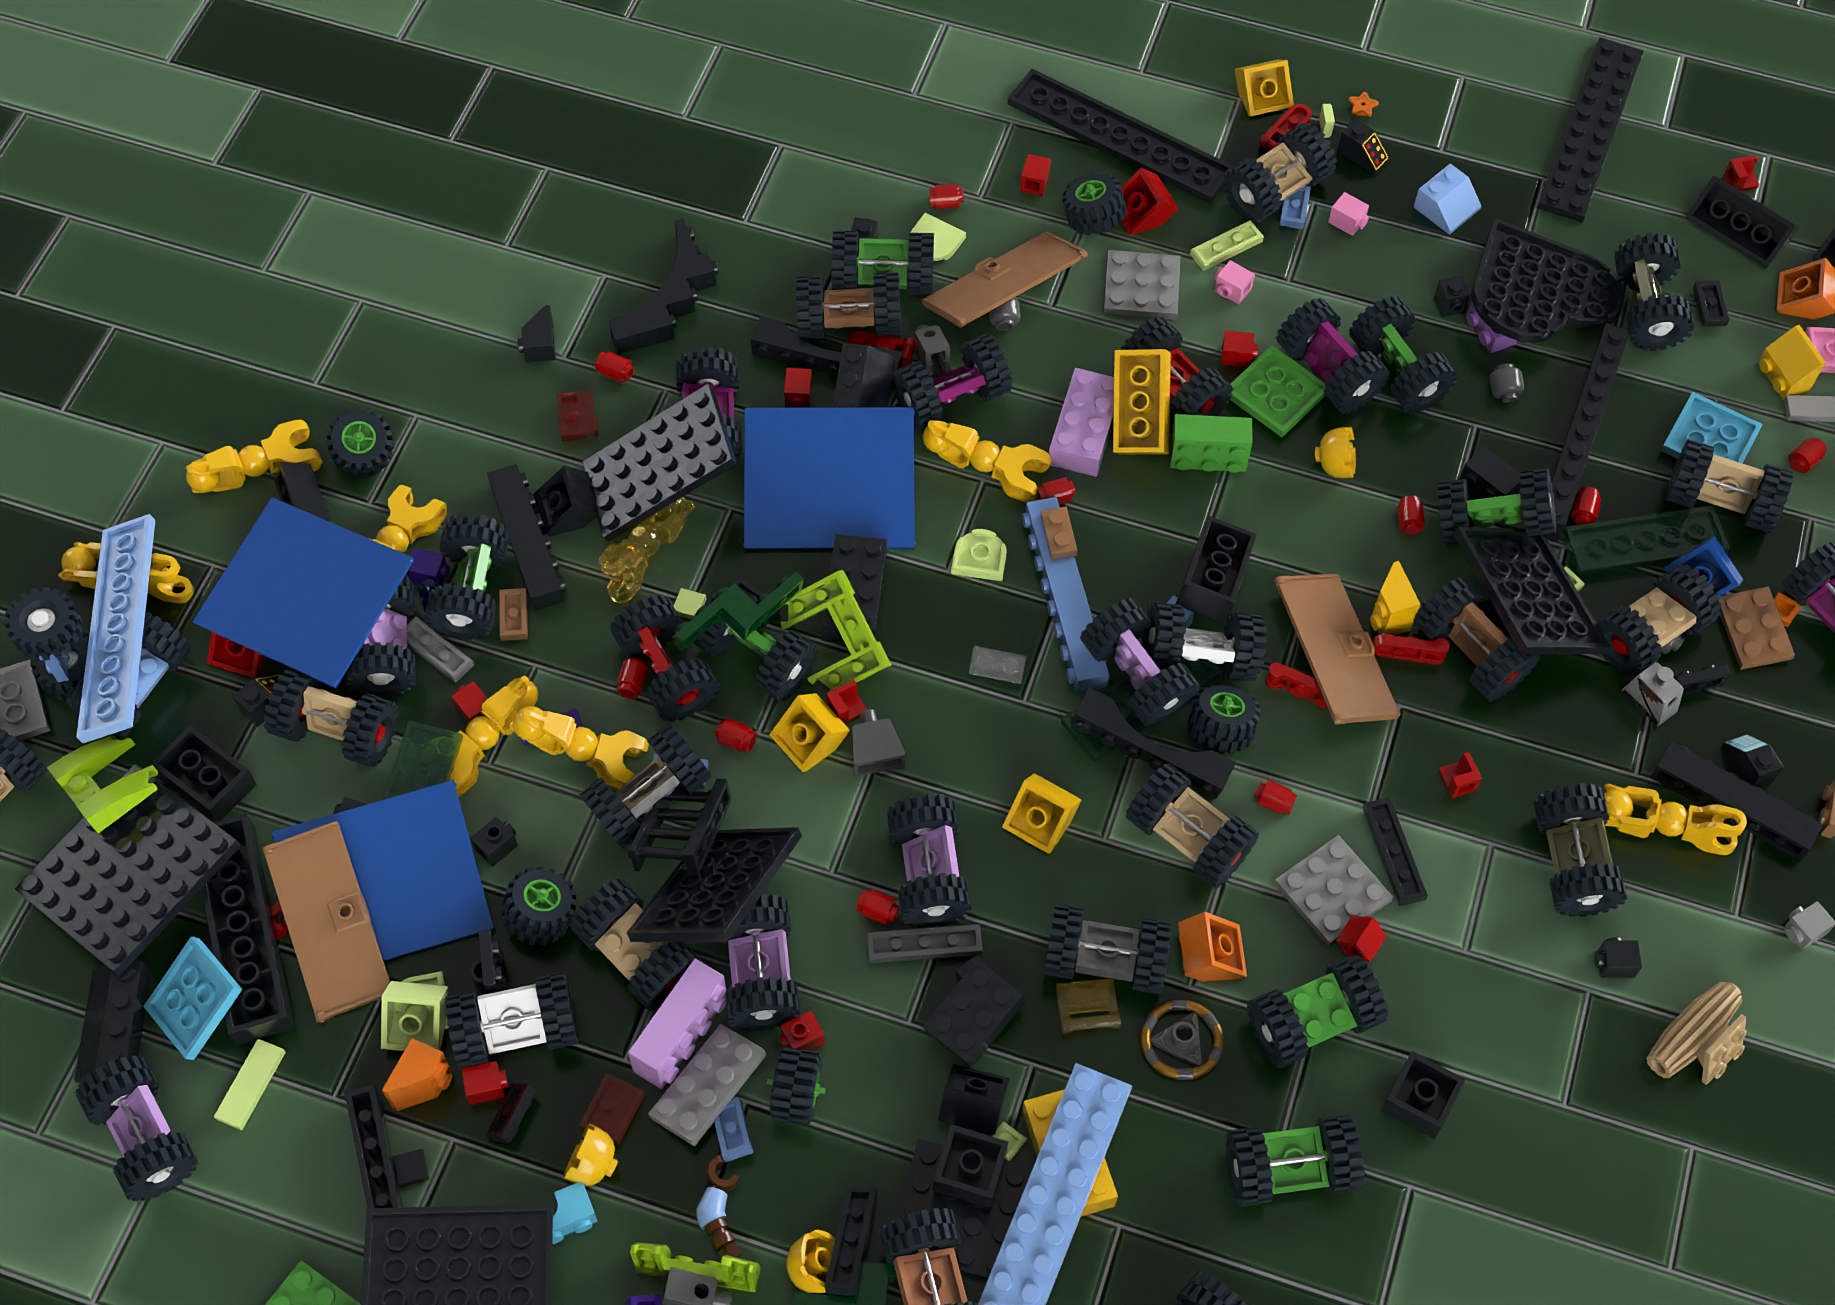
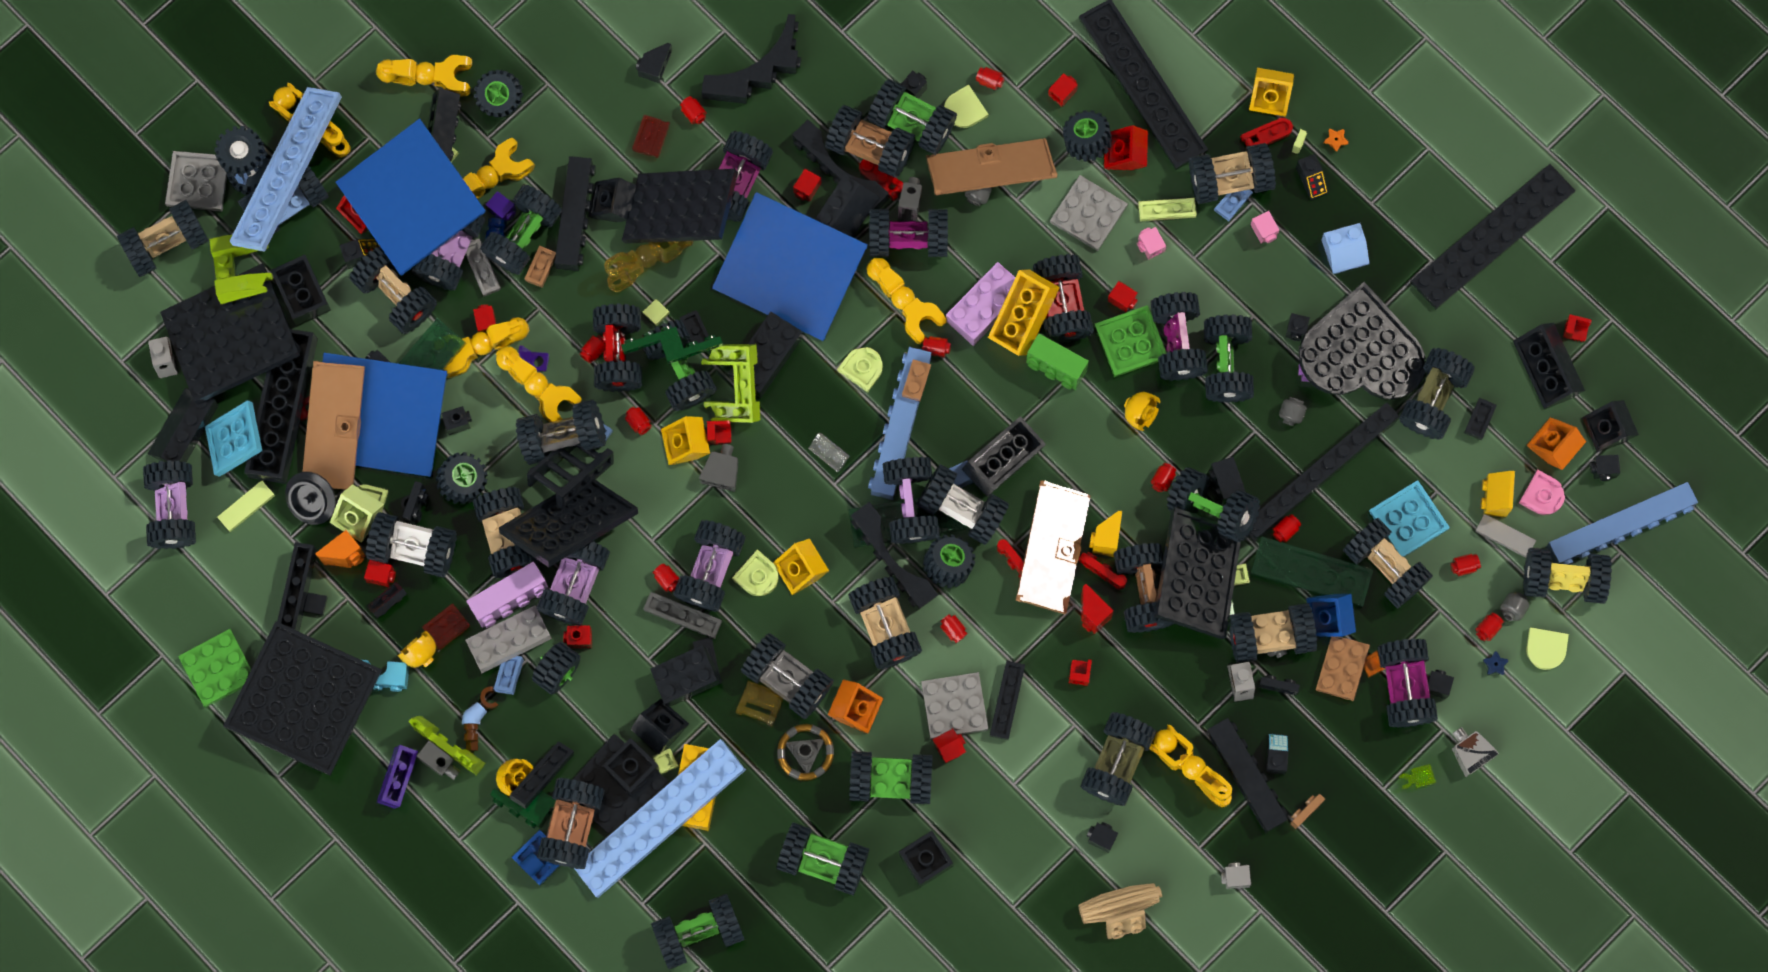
camera: 30 degrees right, 15 degrees up
none -> light grey torso [148,337,178,378]
none -> black piece [285,471,336,525]
none -> yellowish green tile [732,550,779,596]
none -> red slope [1081,584,1113,634]

